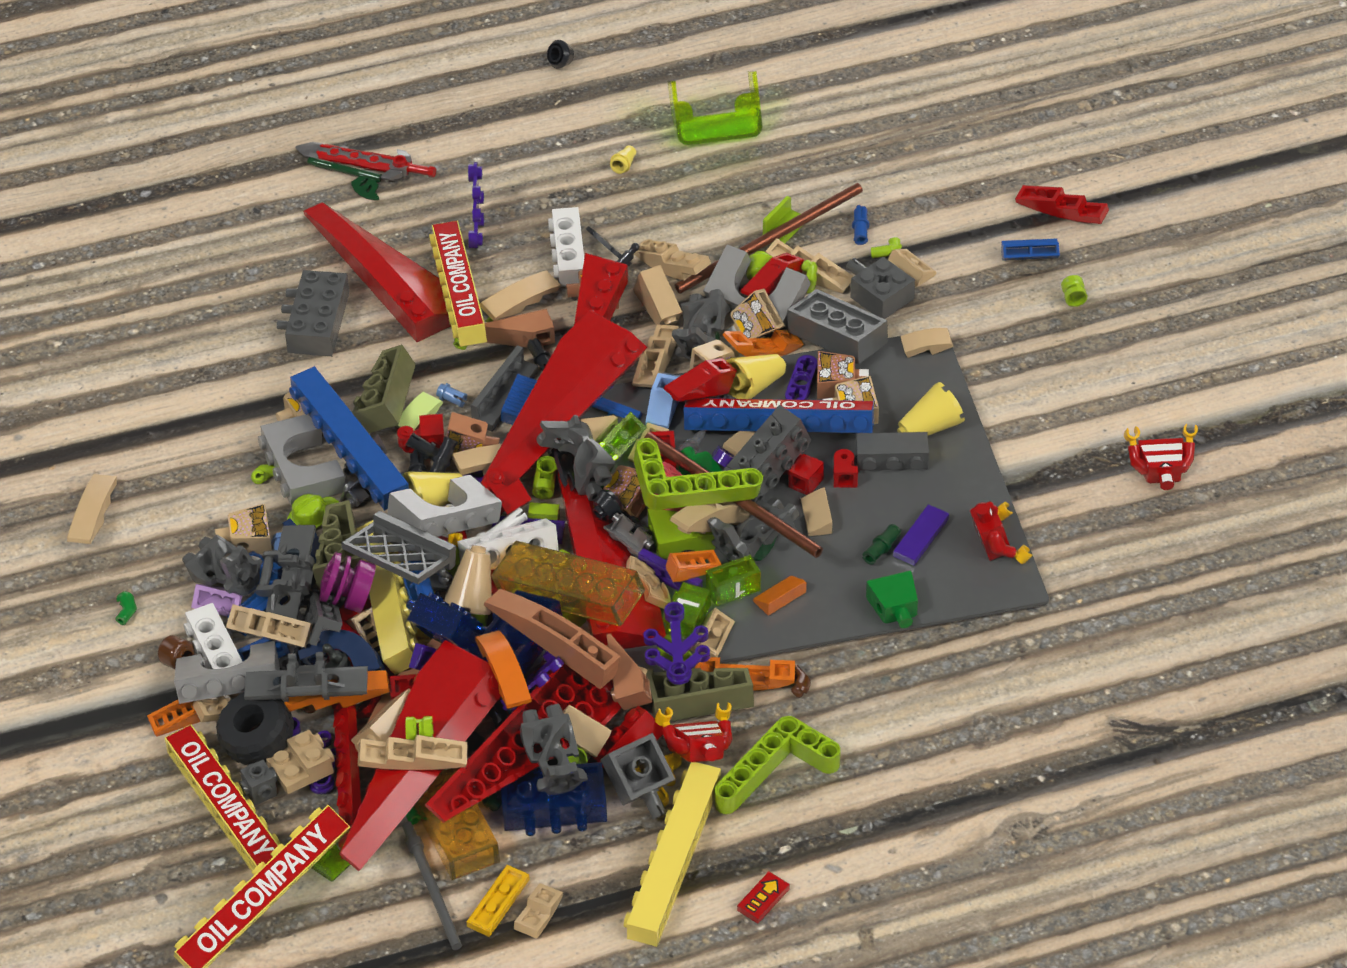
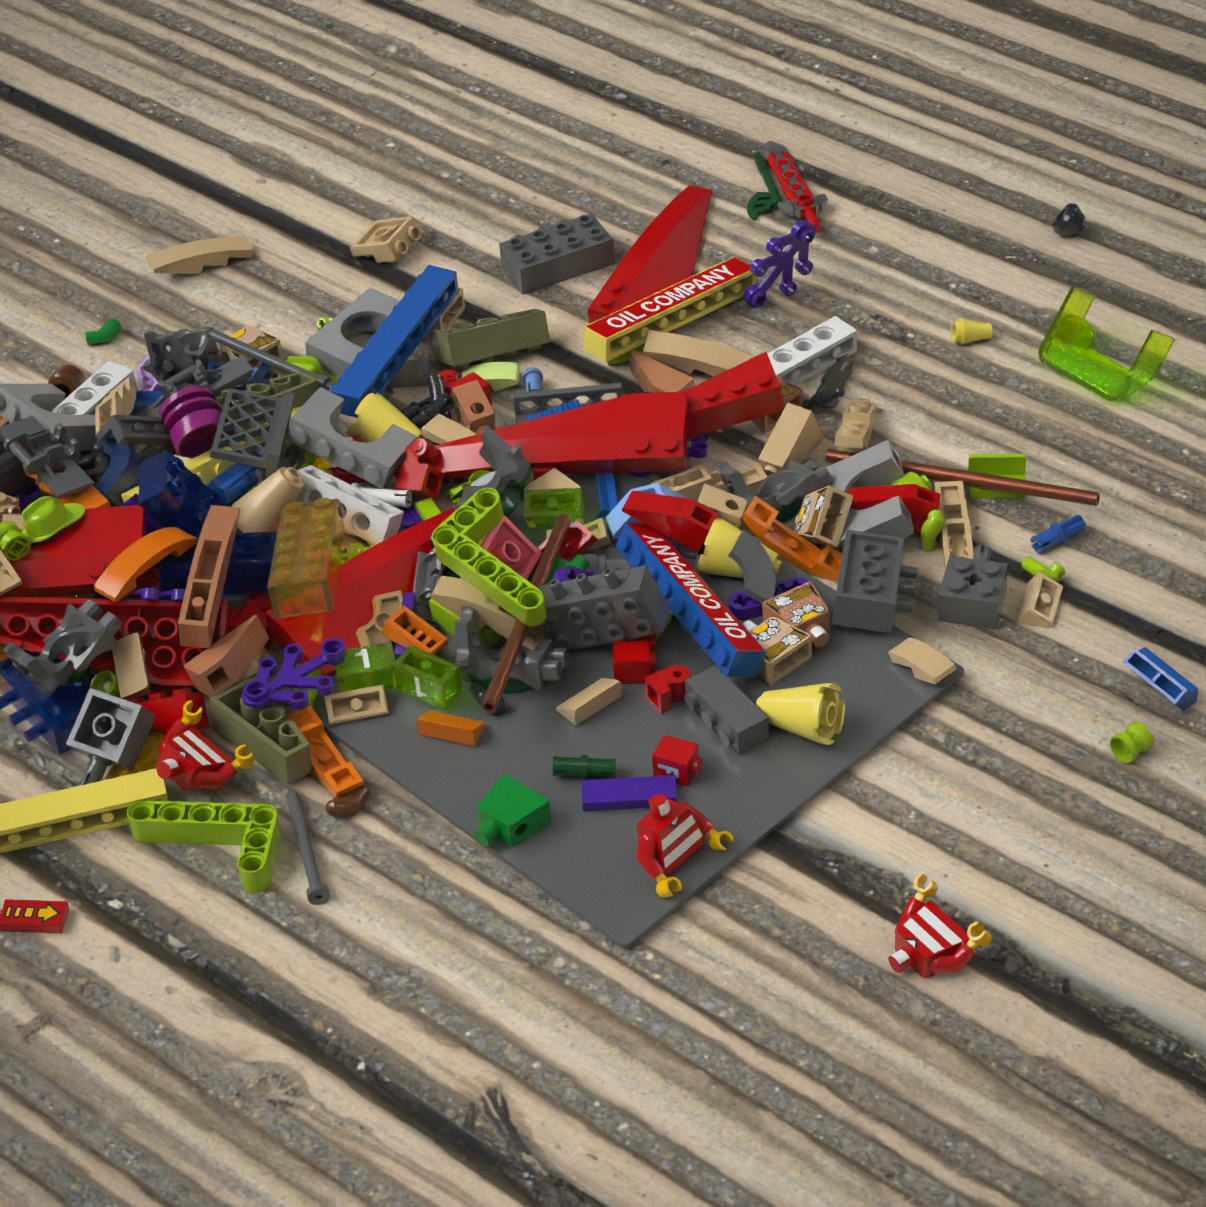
camera: 60 degrees right, 5 degrees down
none -> lime piece [22,496,85,543]
none -> dark grey bar [208,329,336,391]
none -> dark grey bar [286,790,330,905]
none -> tan plate [350,216,421,263]
none -> black arm [470,681,506,715]
none -> red brick [652,735,703,787]
none -> dark grey tile [728,530,776,604]

